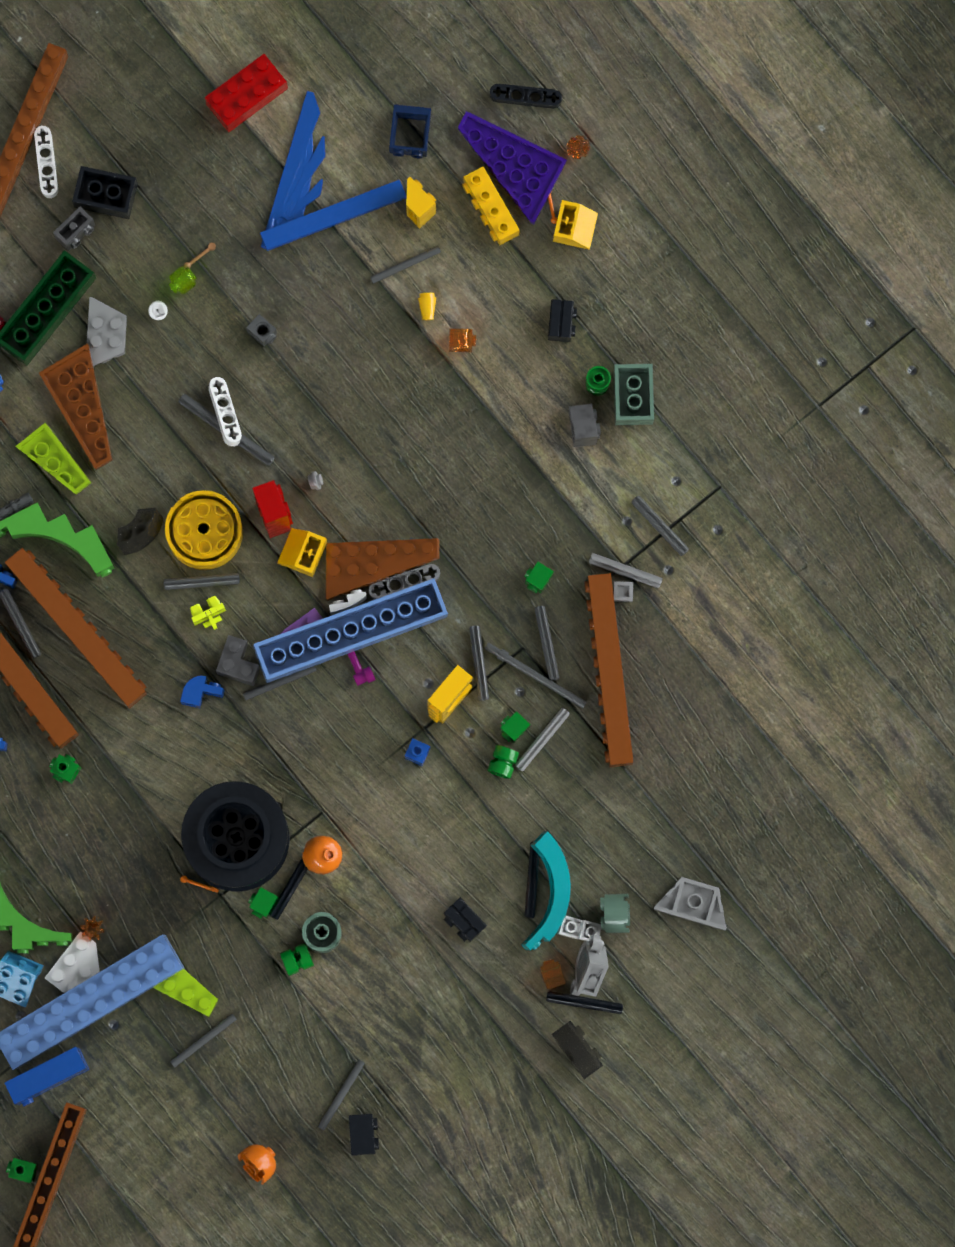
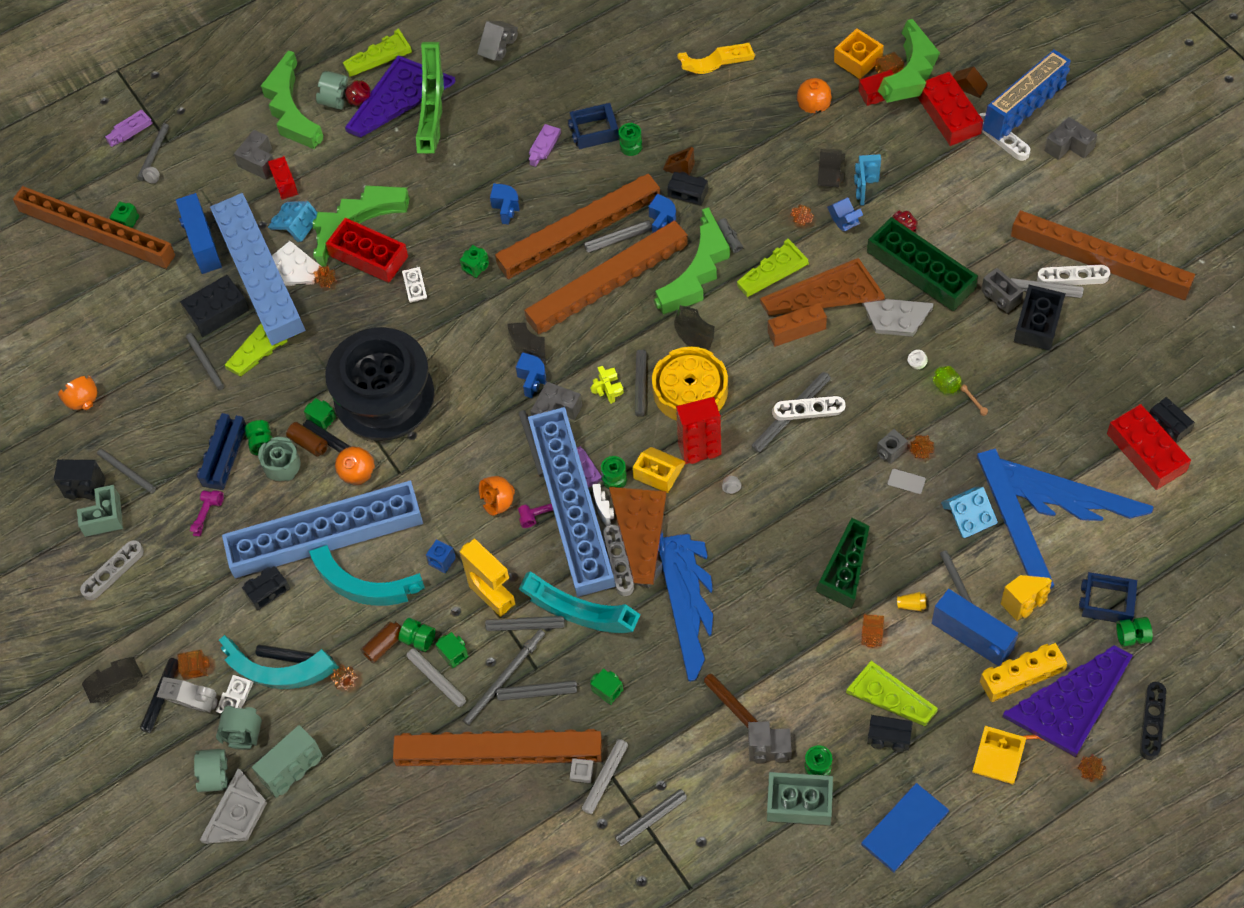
camera: 105 degrees right, 20 degrees down
none -> sand green brick [77,485,123,537]
none -> light grey beam [80,540,144,600]
none -> black brick [180,275,249,338]
none -> magenta brick [190,490,224,537]
none -> sand green brick [194,749,228,792]
none -> dark blue brick [197,413,246,491]
none -> medium blue brick [222,480,423,578]
none -> sand green brick [252,725,323,798]
none -> reddish brown brick [286,422,328,456]
none -> teal arch [309,545,425,606]
none -> red brick [325,218,408,283]
none -> clear orange gear [331,664,358,691]
none -> reddish brown brick [360,621,401,664]
none -> white slope [402,267,427,302]
none -> orange cylinder [479,476,515,516]
none -> clear smoke brick [507,323,547,365]
none -> teal arch [519,571,641,633]
none -> green wheel [601,456,627,489]
none -> blue animal [659,531,713,682]
none -> reddish brown axle [704,673,758,728]
none -> dark orange brick [768,303,827,347]
none -> dark green wedge [815,518,870,609]
none -> lime wing [846,661,938,726]
none -> blue tile [861,783,949,873]
none -> light grey sticker [888,469,926,494]
none -> clear orange gear [910,435,934,459]
none -> blue brick [932,589,1018,667]
none -> bracket [941,487,998,538]
none -> light grey axle [1011,278,1083,298]
none -> green wheel [1116,617,1153,647]
none -> black brick [1149,397,1195,443]

